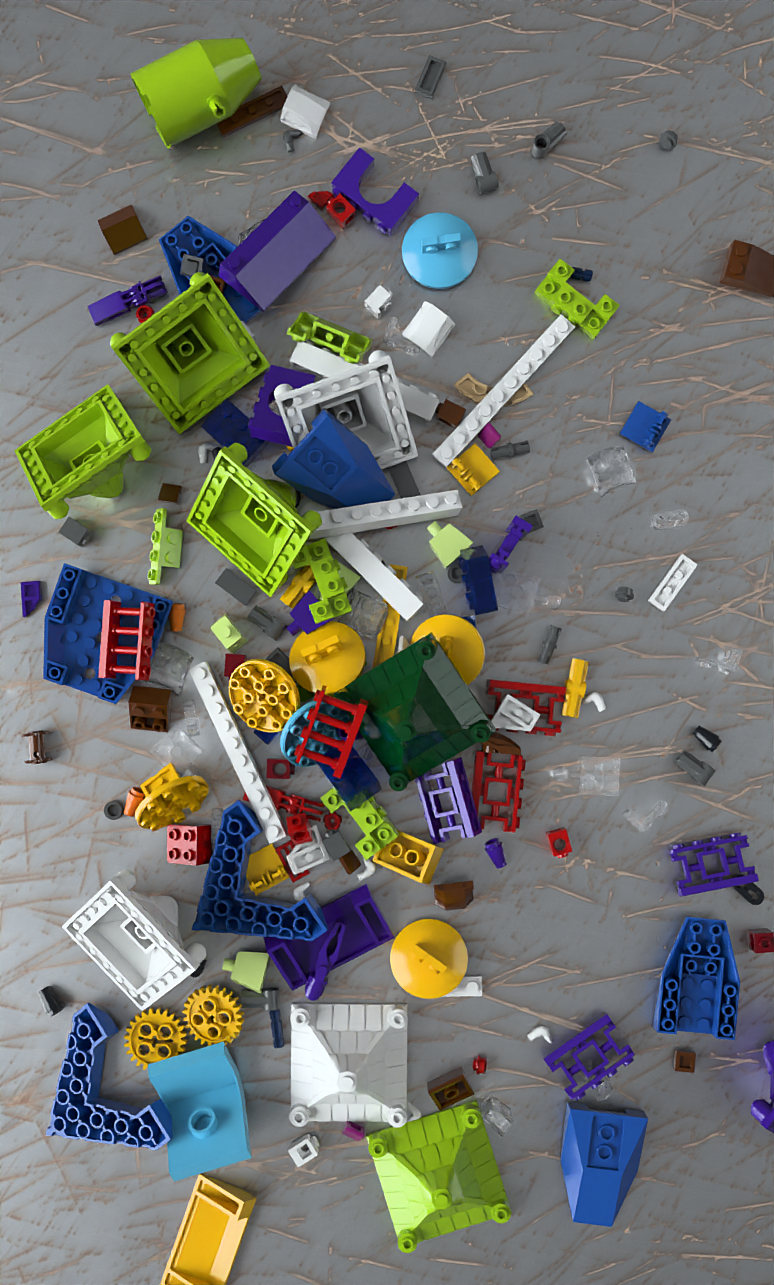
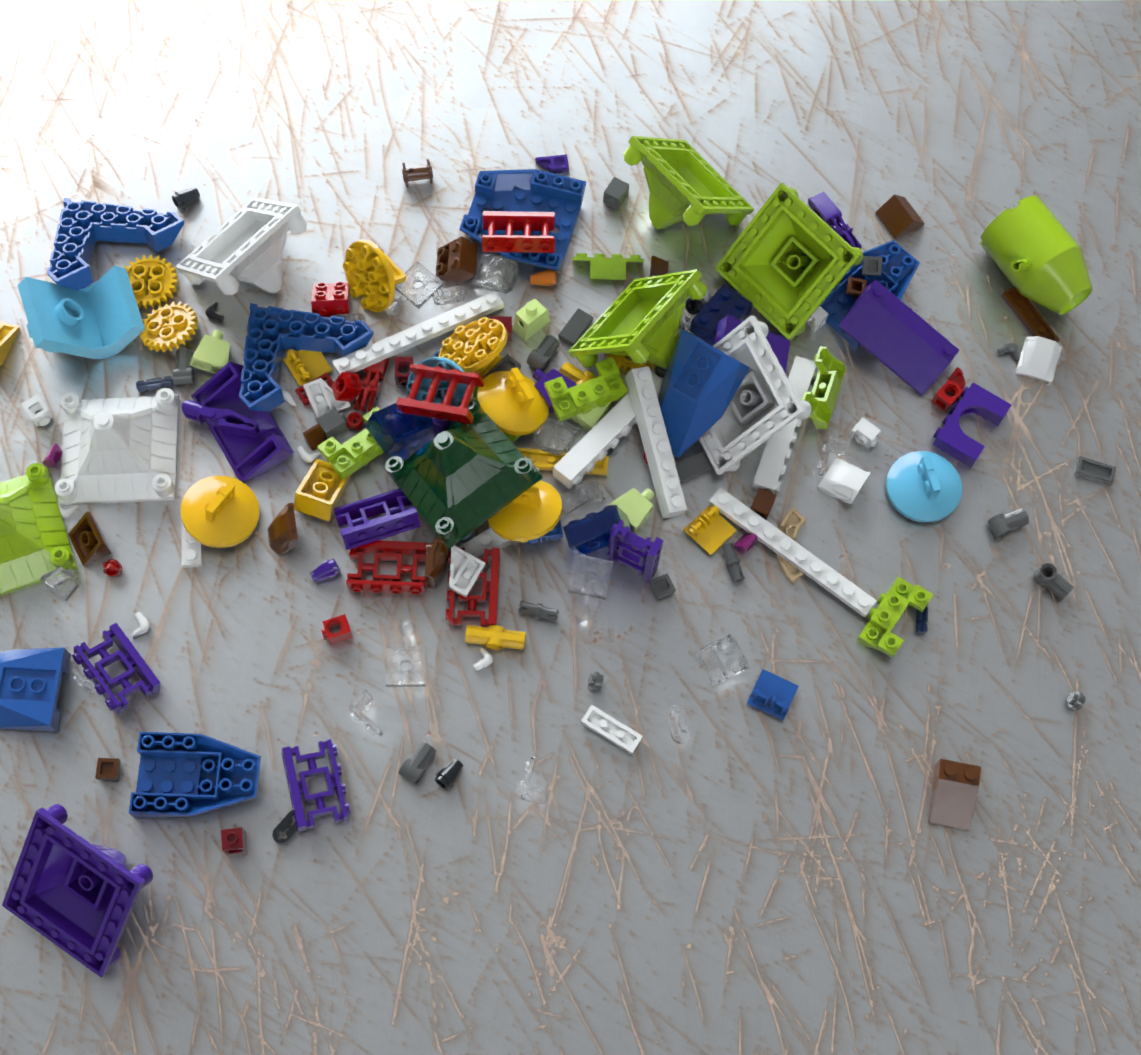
camera: 80 degrees right, 20 degrees down
dark grey tile [104,800,124,820] -> none

